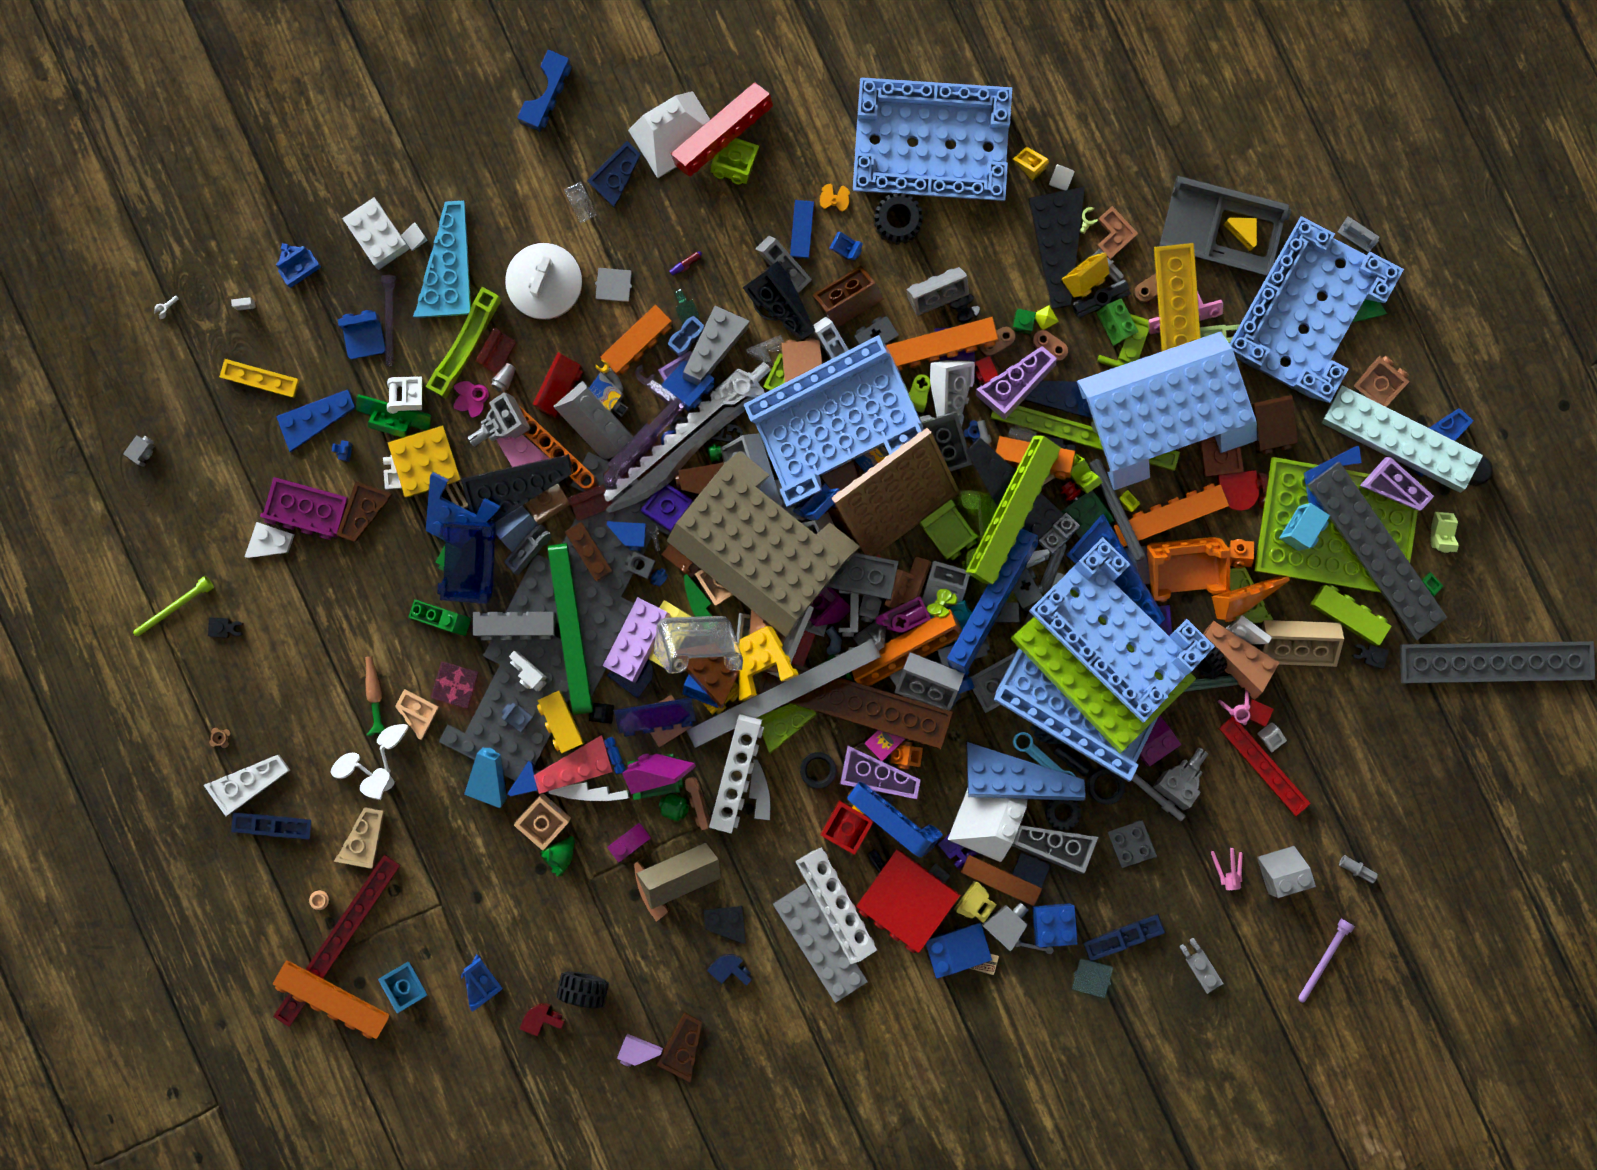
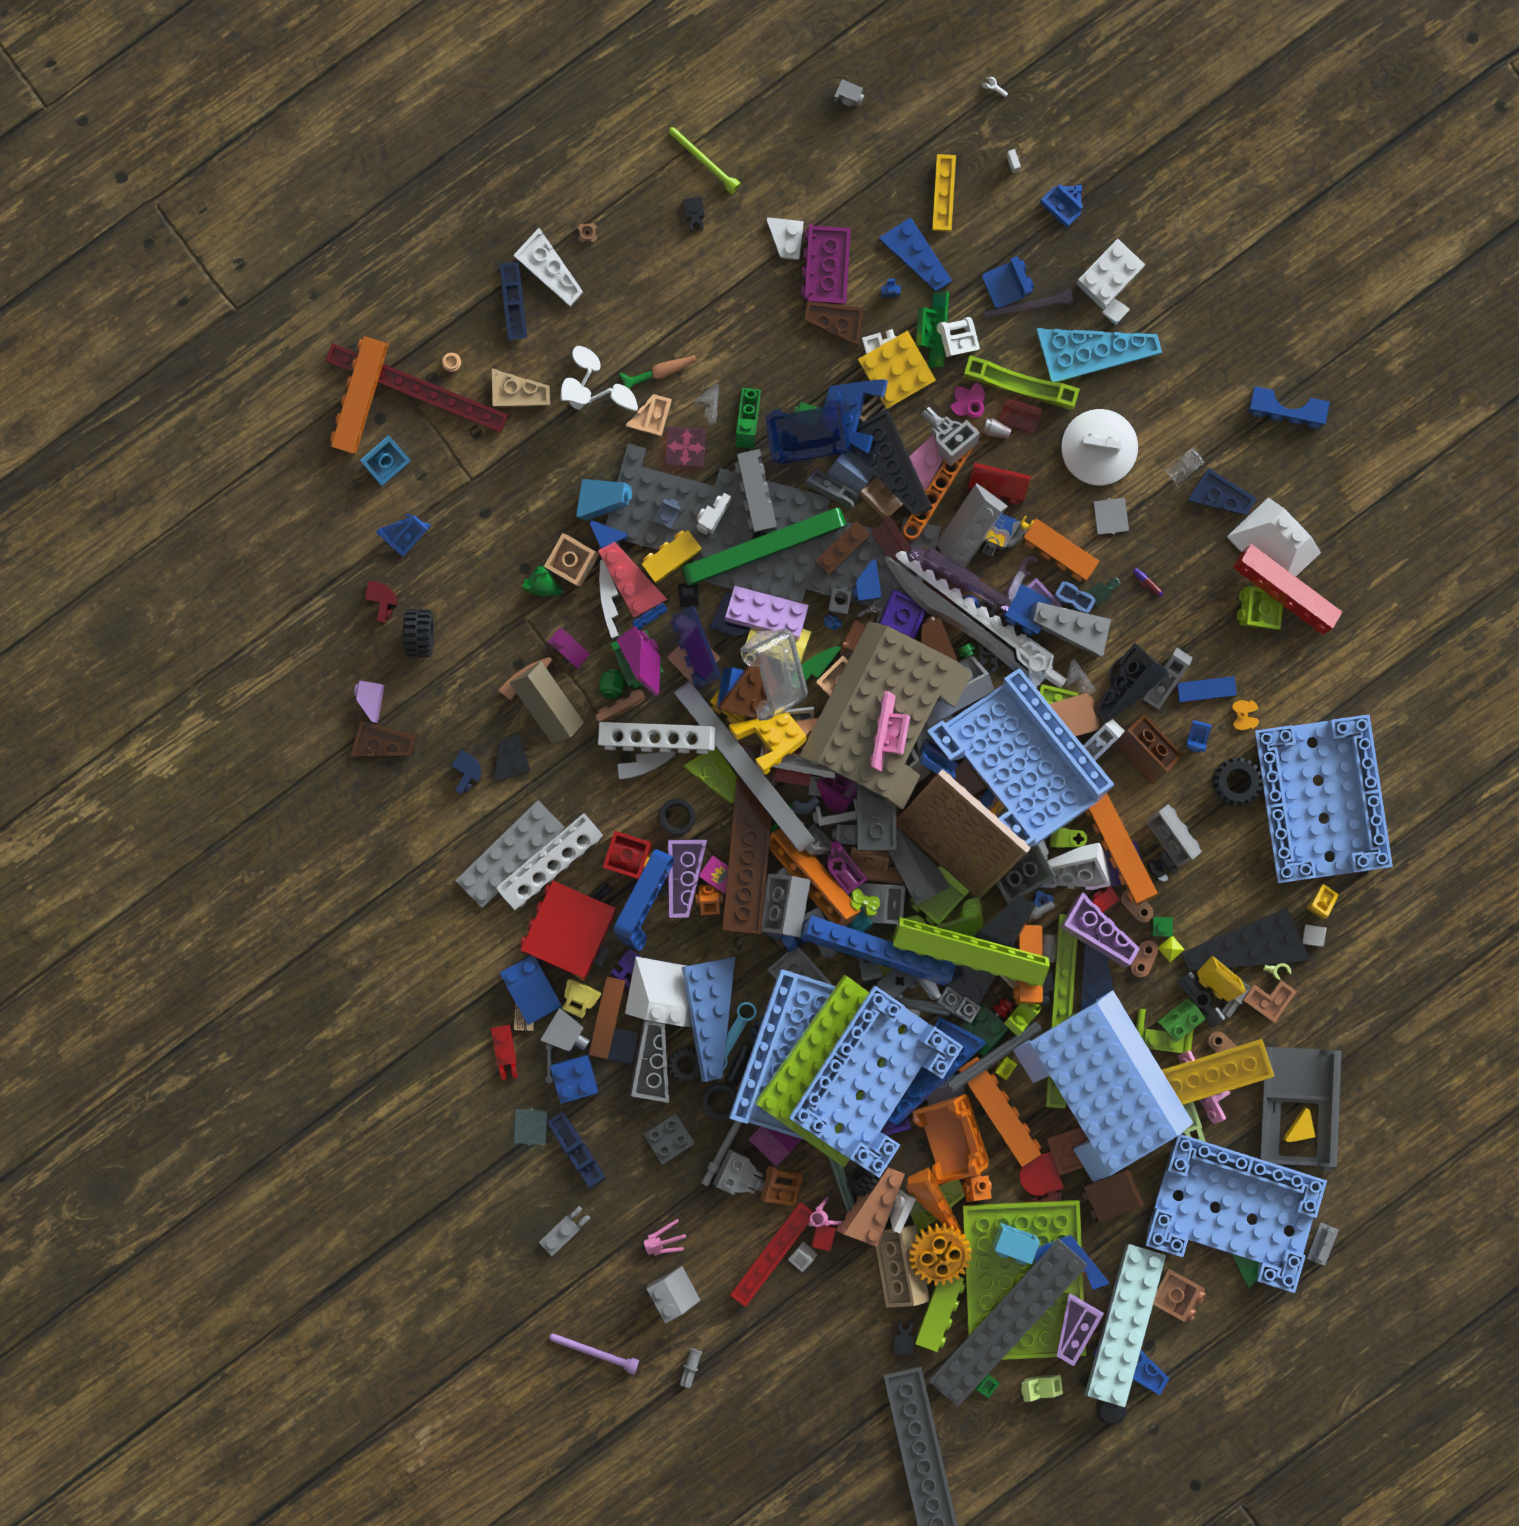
camera: 80 degrees right, 0 degrees up
dark grey brick [854,316,899,345] -> none
none -> red hinge [491,1025,518,1081]
none -> clear slope [695,384,719,425]
none -> dark orange plate [760,1166,803,1206]
none -> bright pink bracket [870,691,910,771]
none -> dark grey wedge [888,827,949,905]
none -> light orange gear [908,1223,972,1286]

